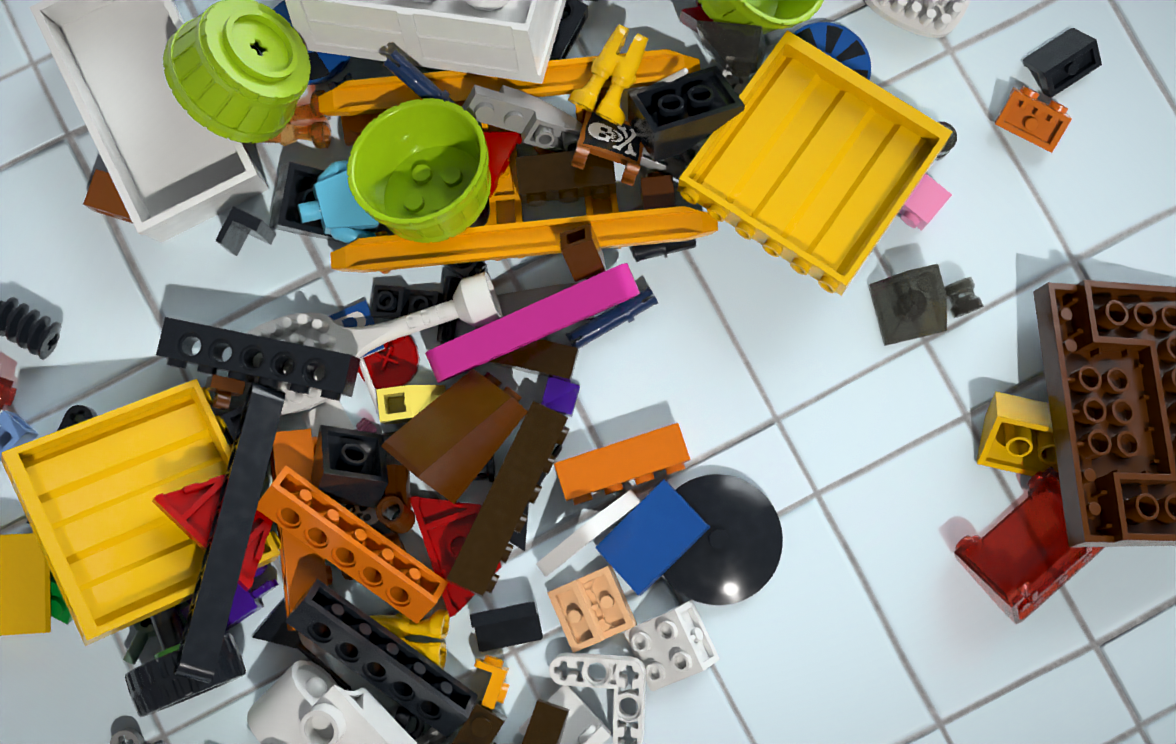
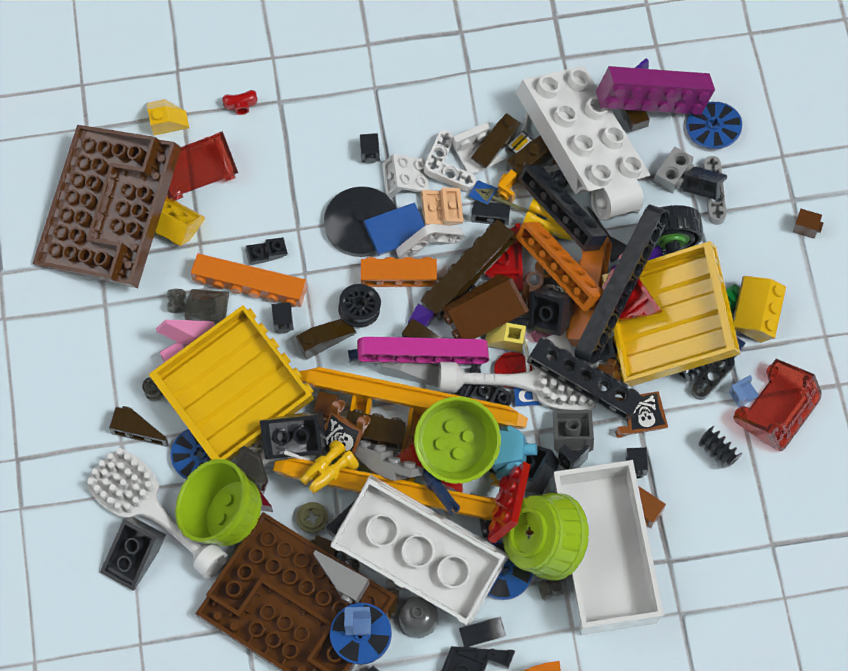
camera: 165 degrees left, 15 degrees down
reddish brown brick [560,223,606,282] -> none
orange bracket [995,86,1072,153] -> none
black panel [1023,28,1102,98] -> none
none -> dark brown slope [109,406,169,447]
none -> yellow slope [147,99,190,136]
none -> bright pink slope [156,319,215,346]
none -> orange brick [191,253,307,307]
none -> red piece [222,90,258,115]
none -> black slope [245,237,288,265]
none -> black brick [271,302,294,333]
none -> dark brown slope [296,319,357,360]
none -> olive gear [296,502,328,533]
none -> black wheel [338,284,381,328]
none -> black brick [360,133,380,163]
none -> piece [468,180,528,213]
none -> red plate [488,461,530,543]
none -> dark grey slope [553,410,594,454]
none -> flag [615,391,668,438]
none -> black brick [625,447,648,479]

